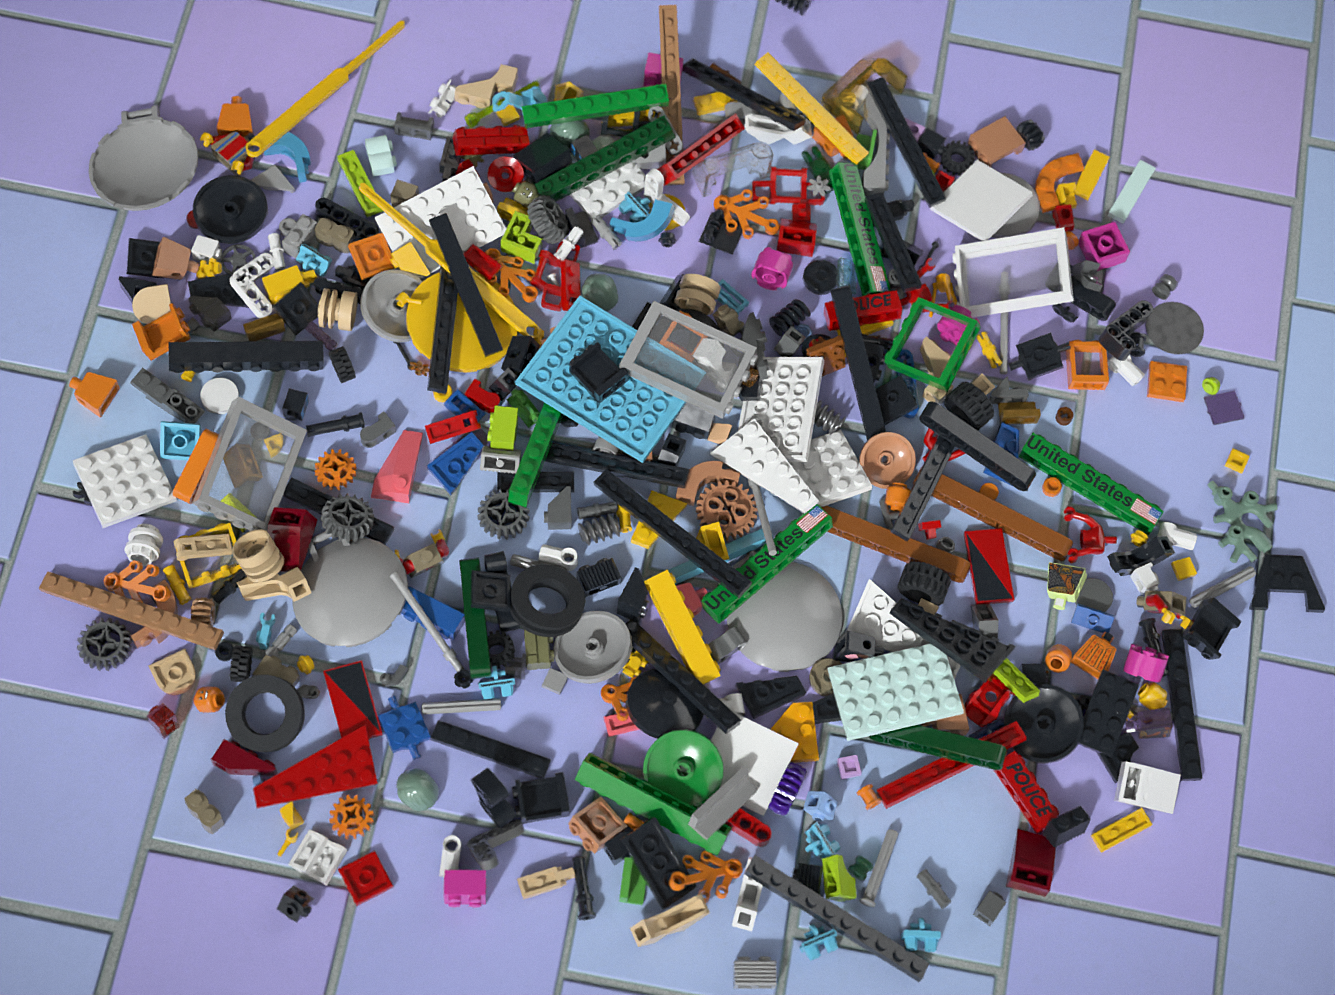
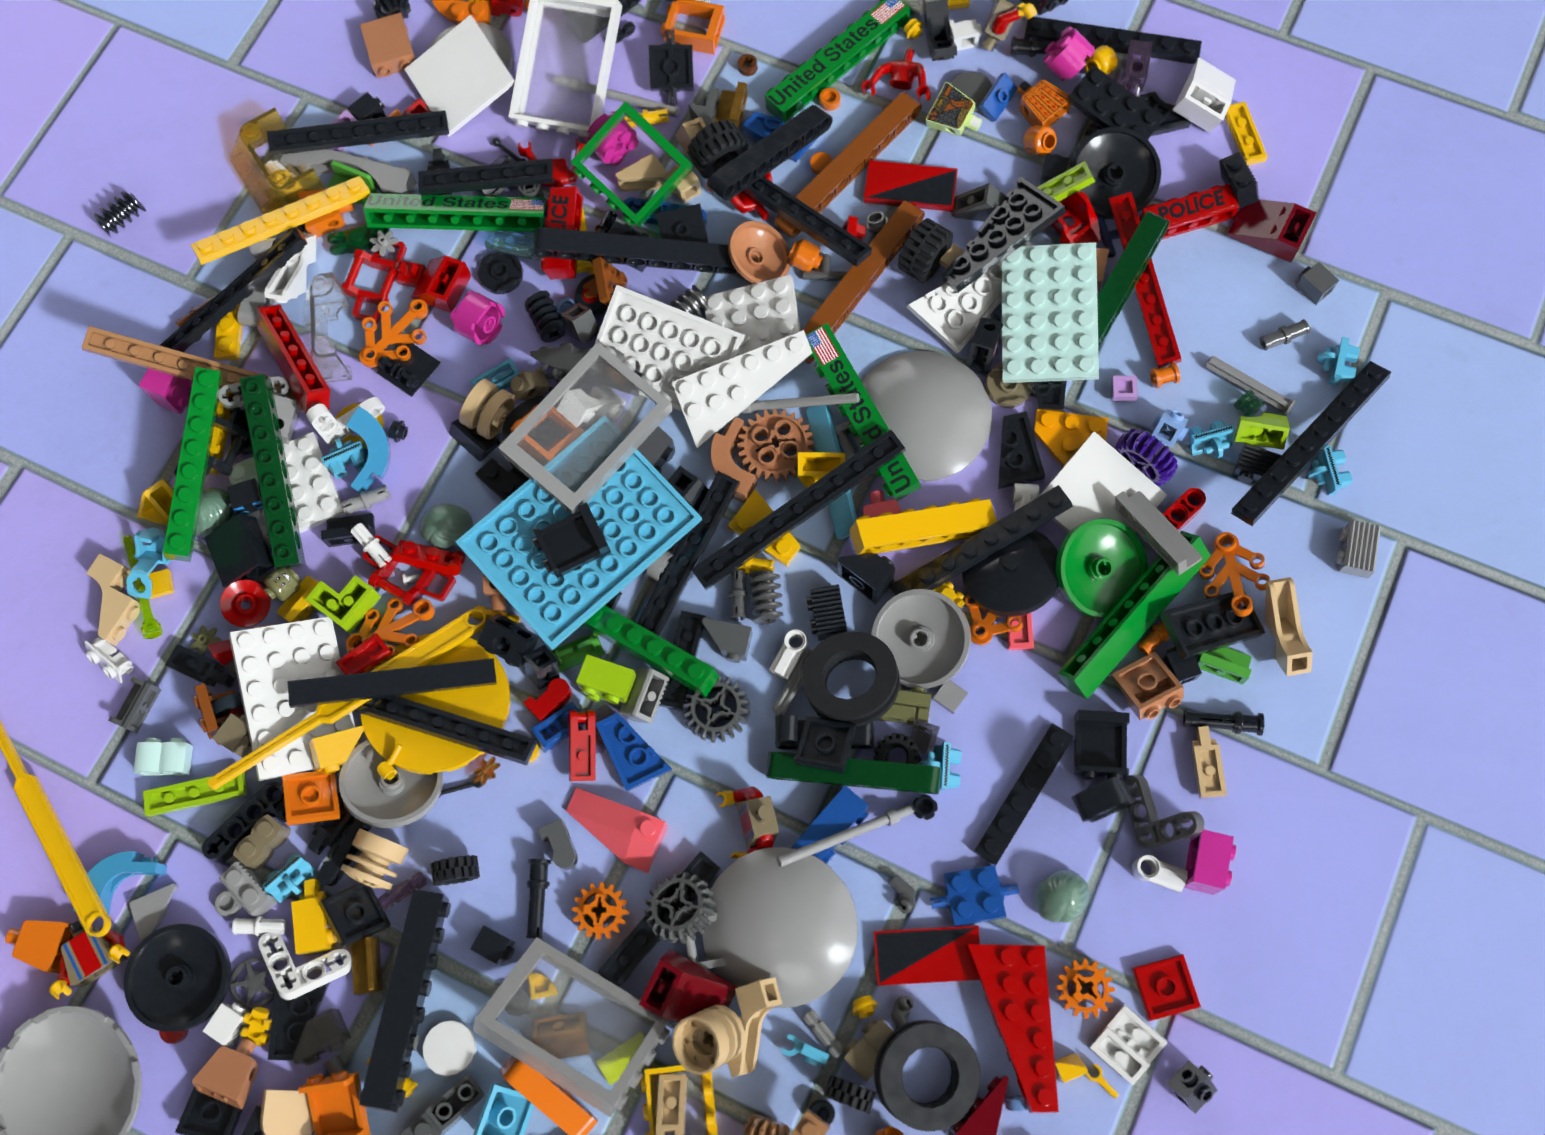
camera: 60 degrees left, 5 degrees up
black pin [211,569,247,604] -> none
light grey axle [422,698,501,714] -> none
red brick [453,125,530,156] -> none
dark grey gear [527,195,569,244] -> none
light nougat slope [708,423,732,445] -> none
dark grey axle [708,627,747,664] -> none
white arch [732,857,769,931] -> none
light orange plant [929,273,957,317] -> none
black tyre [941,141,975,176] -> none
none -> dark orange plate [193,683,245,745]

